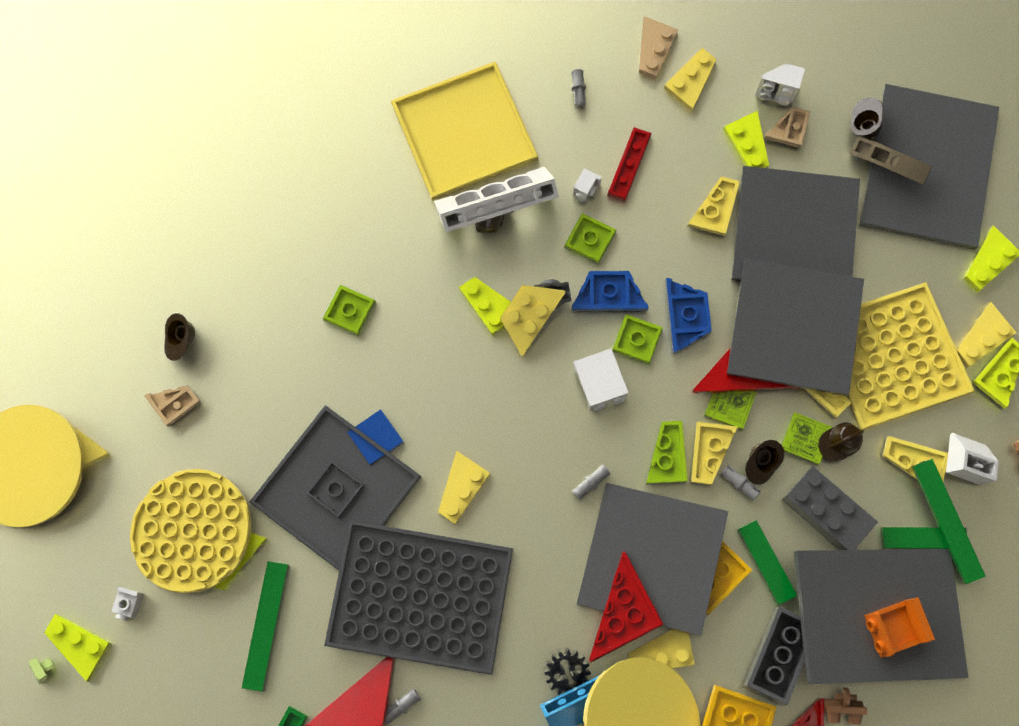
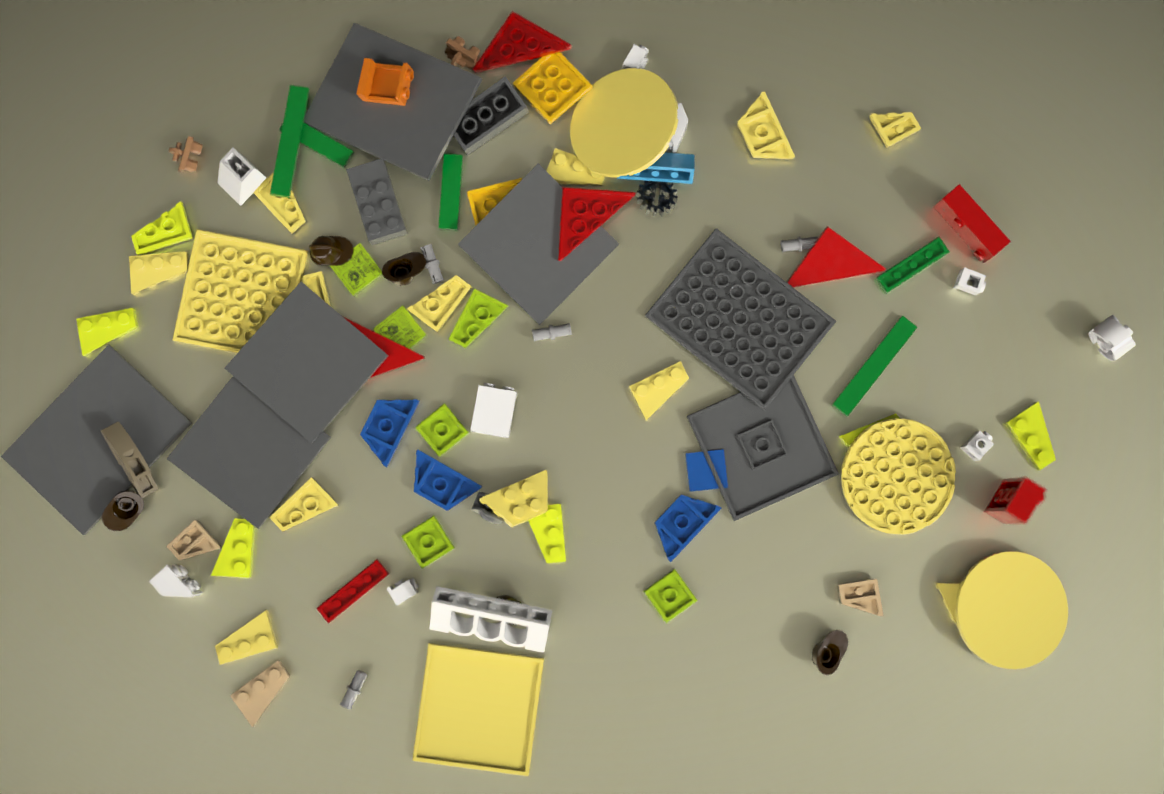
camera: 155 degrees left, 10 degrees up
yellowish green tile [28,658,54,684] -> none
none -> blue wing [655,495,721,562]
none -> red brick [984,477,1047,524]

